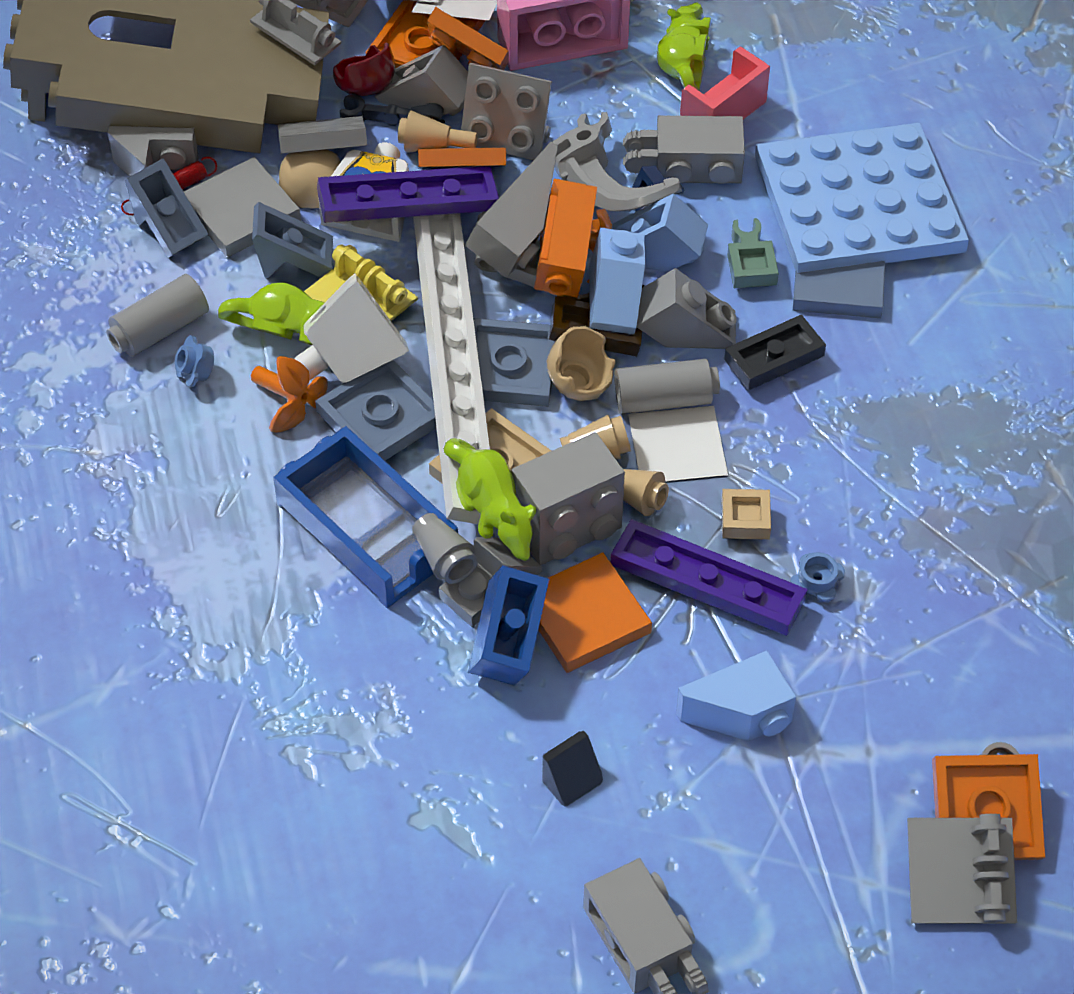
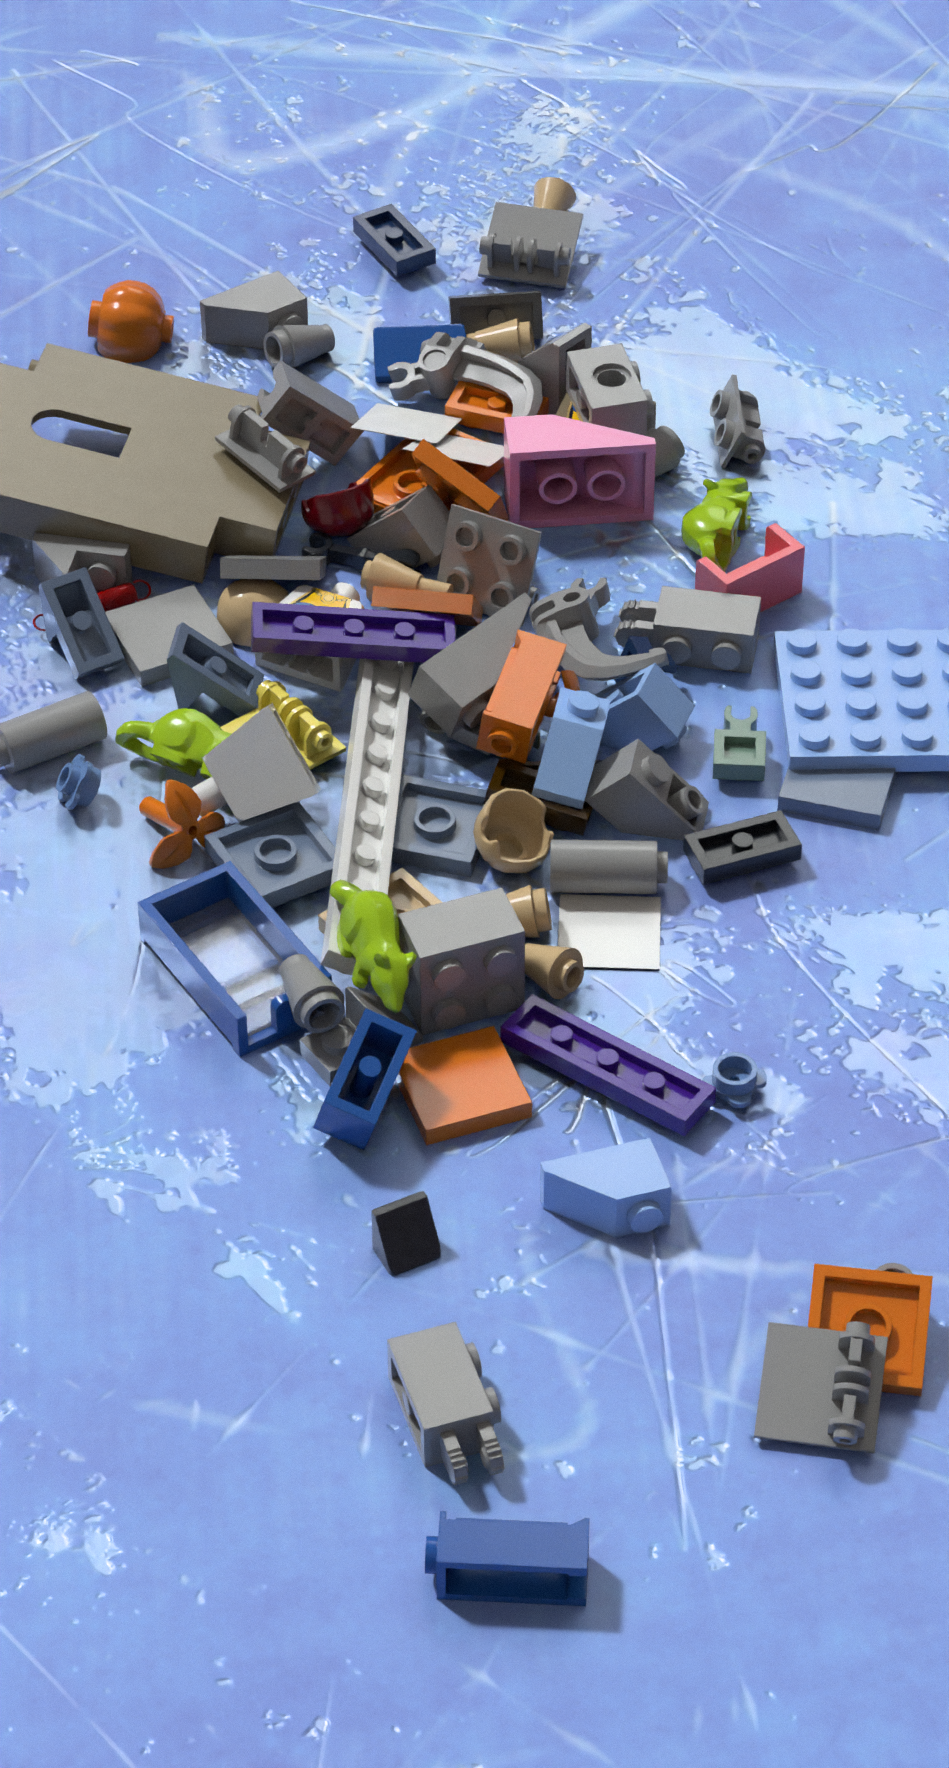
camera: 10 degrees right, 10 degrees down
tan plate [721,489,771,539] -> none

